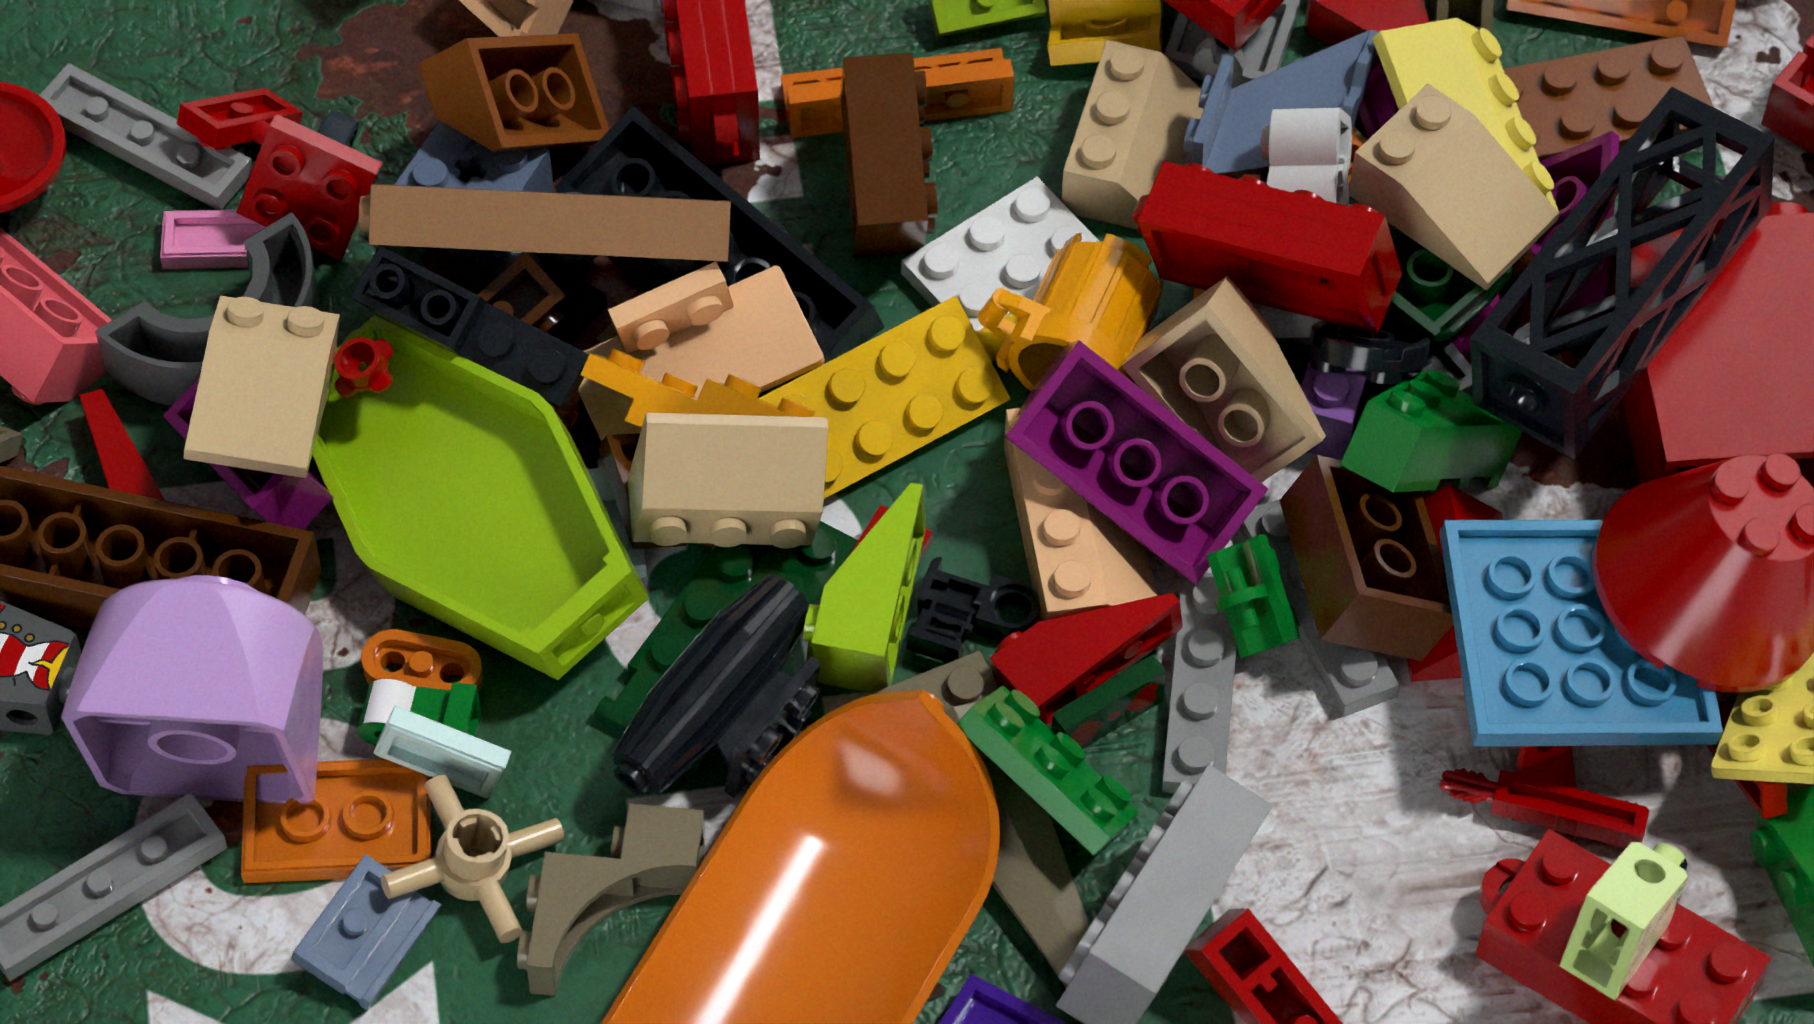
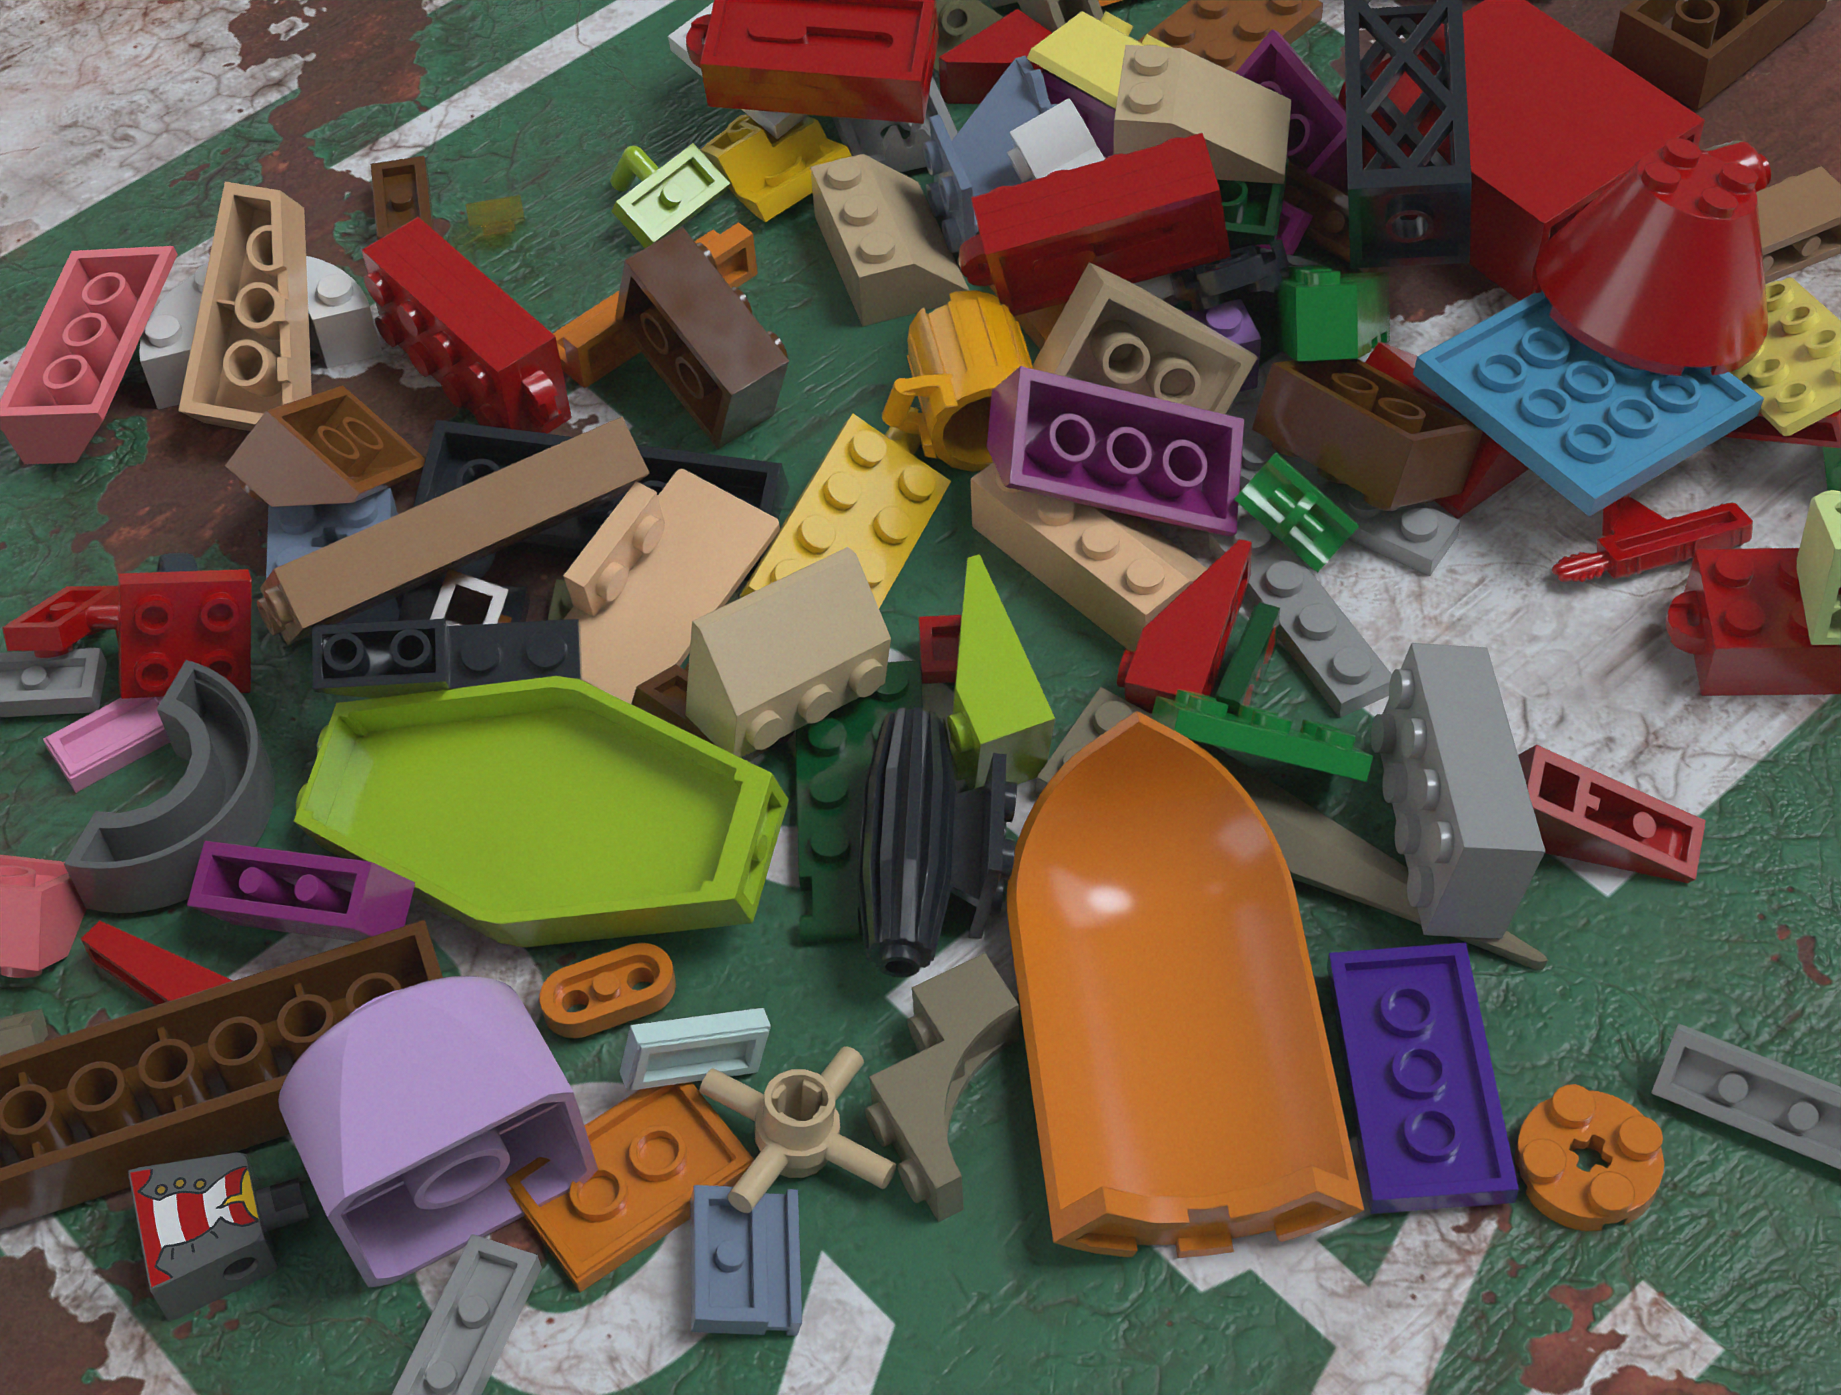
camera: 30 degrees left, 5 degrees down
tan slope [183,295,340,478] -> none
red plate [334,337,394,398] -> none
green leg [357,679,481,747] -> none
light orange slope [581,348,815,427] -> none
white plate [901,177,1100,331] -> none
black piece [907,557,1040,663] -> none

